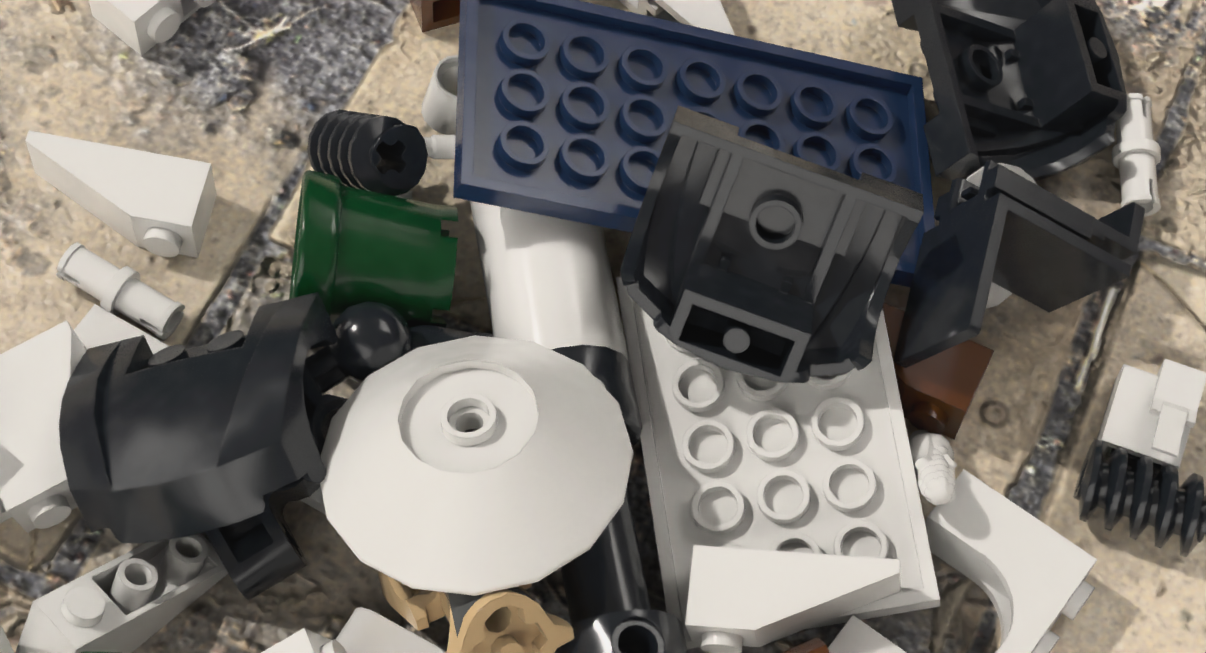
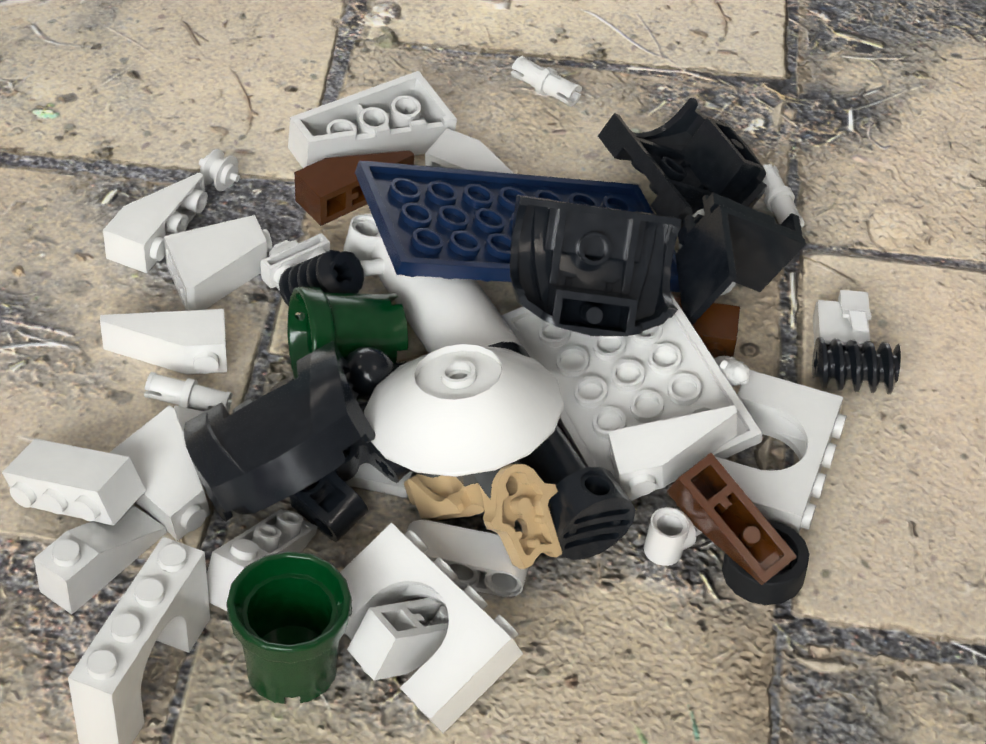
camera: 15 degrees left, 15 degrees down
none -> white slope [164,215,273,311]
none -> white piece [260,233,330,290]

